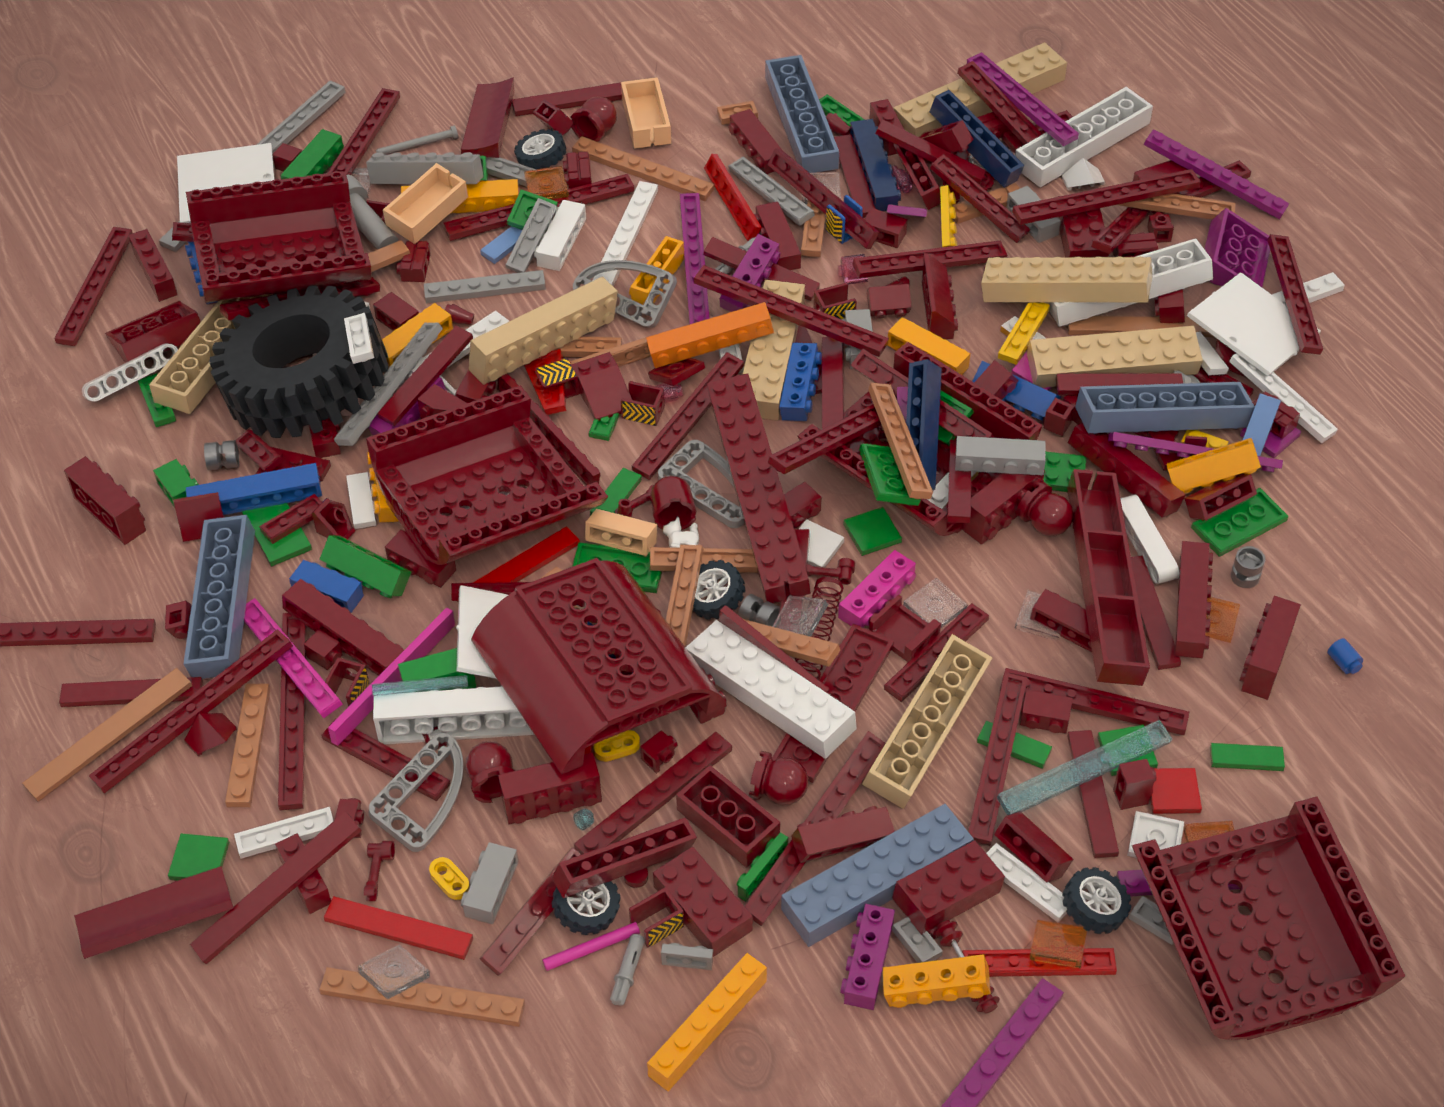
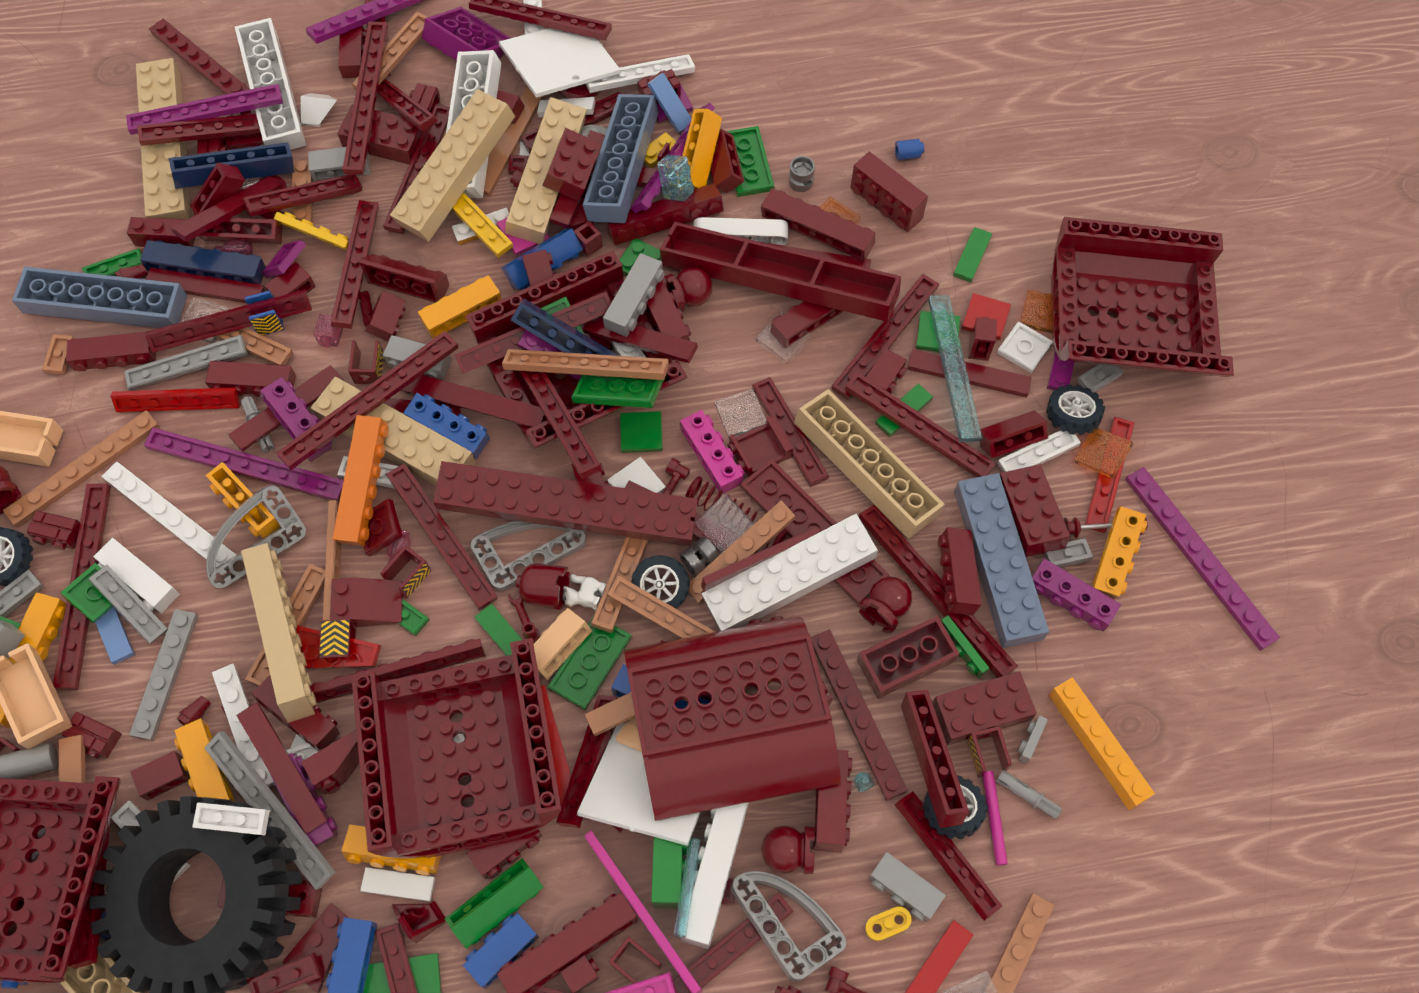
camera: 70 degrees left, 15 degrees up
clear orange tile [524,166,569,199] -> none
dark red brick [1147,212,1174,243] -> none
none -> dark red plate [149,18,250,95]
none -> dark red brick [542,127,601,201]
none -> clear light blue brick [657,155,694,201]

